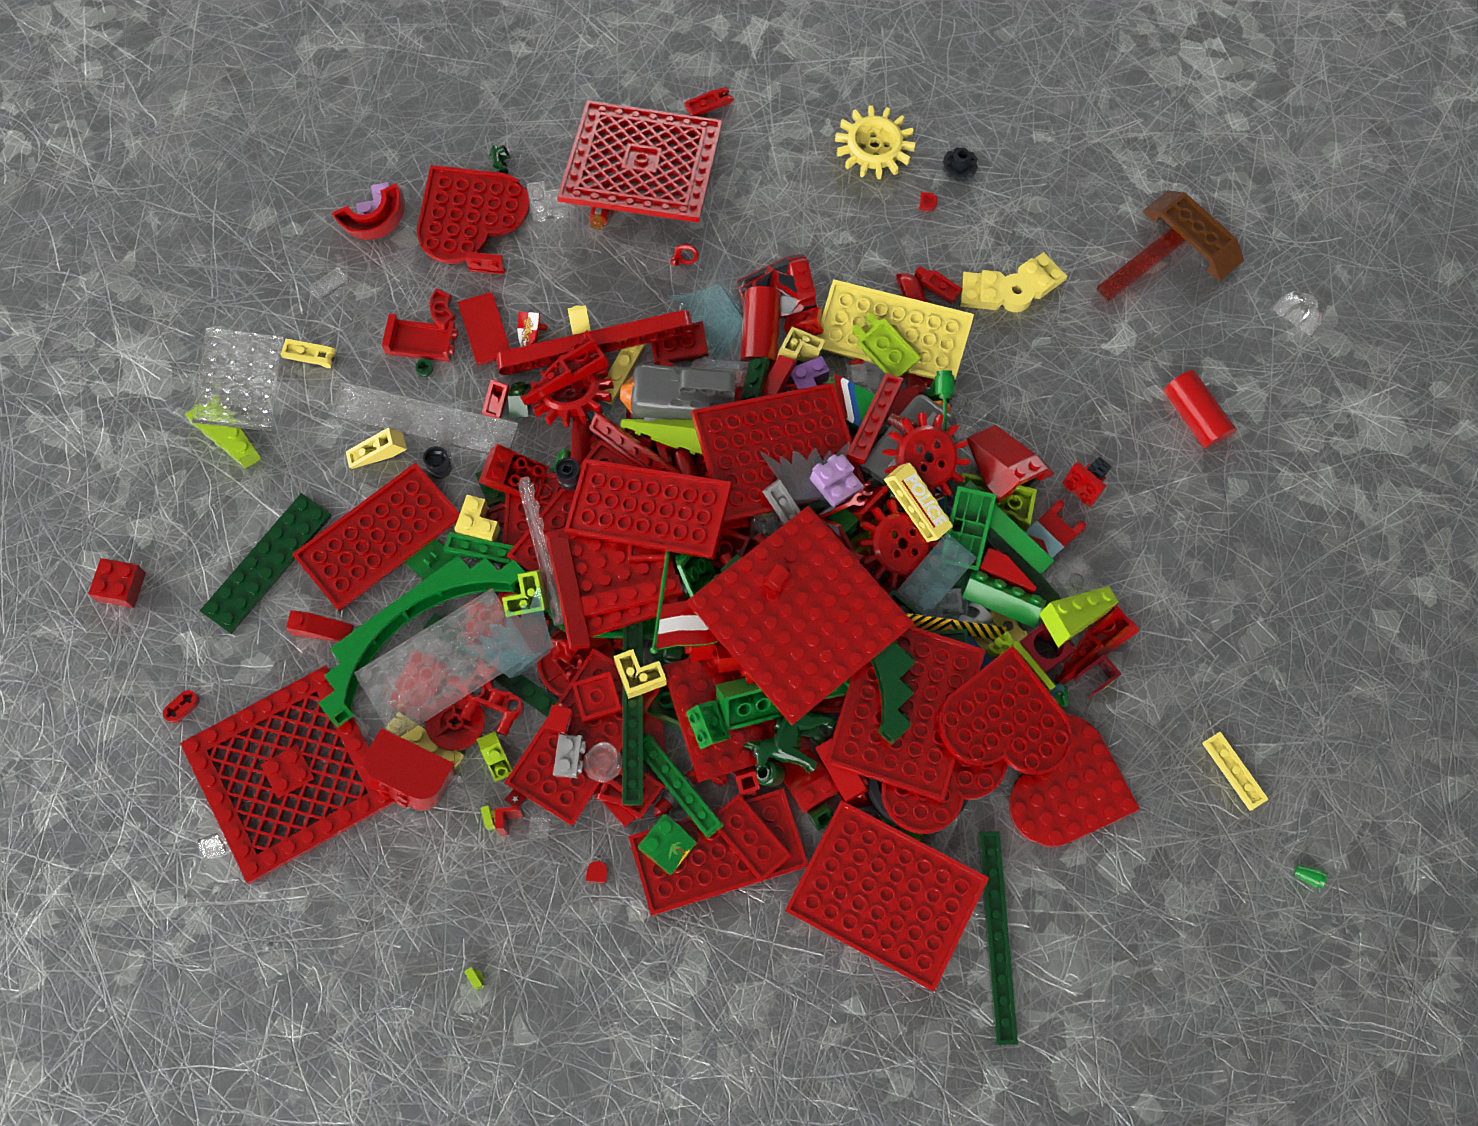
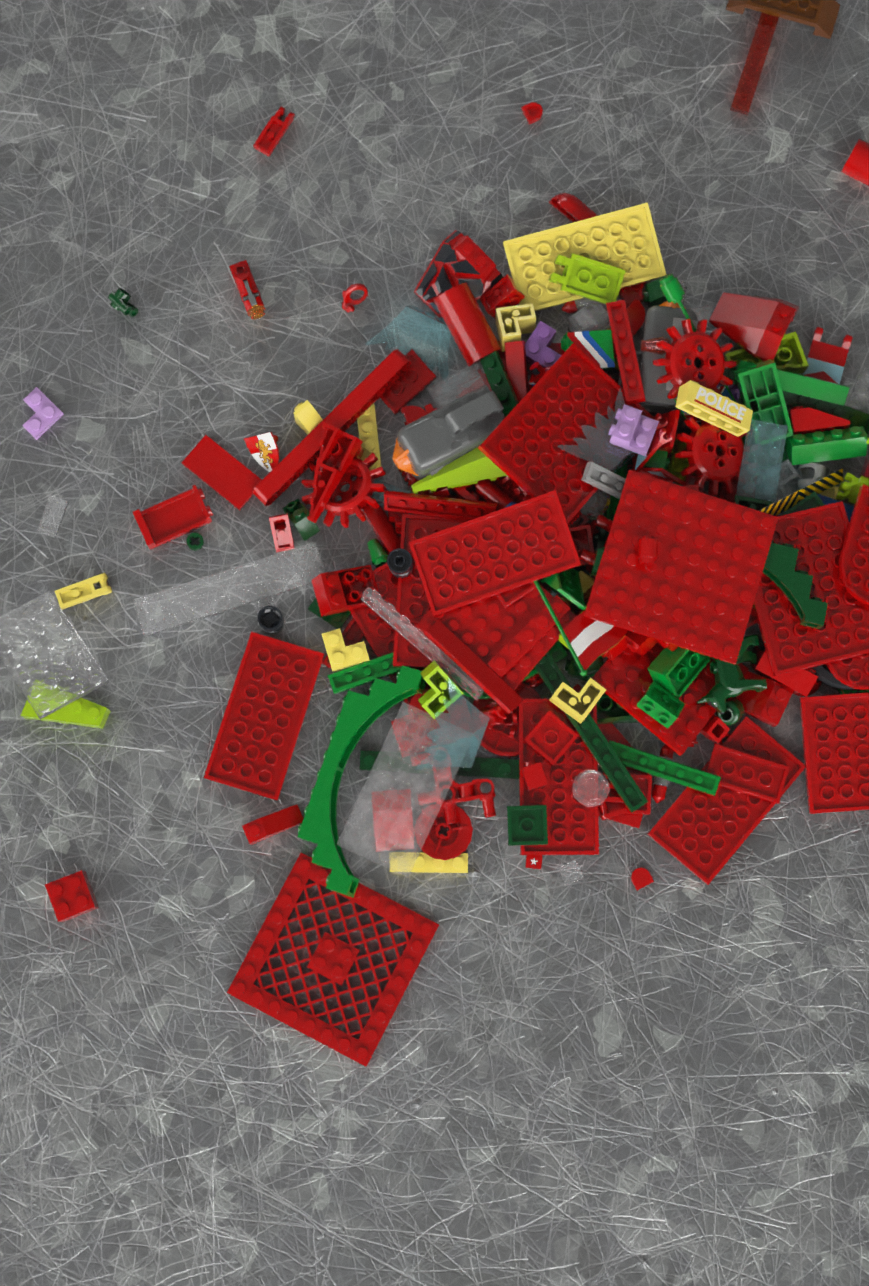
camera: 30 degrees left, 10 degrees up
red beam [163,690,200,724] -> none
clear plate [197,832,226,860] -> none
dark green plate [200,493,332,634] -> none
red brick [332,183,405,240] -> none
light yellow slope [346,428,407,469] -> none
red brick [364,728,455,811] -> none
green piece [405,539,456,580] -> none
red plate [417,165,530,264] -> none
red tile [429,288,456,331] -> none
lime plate [464,967,485,991] -> none
red plate [465,251,506,275] -> none
lime slope [477,731,512,782] -> none
lime plate [481,806,495,831] -> none
red panel [494,806,524,836] -> none
clear brick [526,181,568,222] -> none
light grey bracket [553,734,586,778] -> none
plate [557,100,722,223] -> none
green slope [638,814,697,875] -> none
dark green brick [807,802,833,831] -> none
light yellow gear [835,105,915,179] -> none
red hinge [914,266,963,305] -> none
black plant [943,147,978,181] -> none
light yellow plate [960,252,1067,312] -> none
light yellow piece [991,610,1028,642] -> none
red plate [1062,457,1112,508] -> none
none -> dark green plate [507,805,548,846]

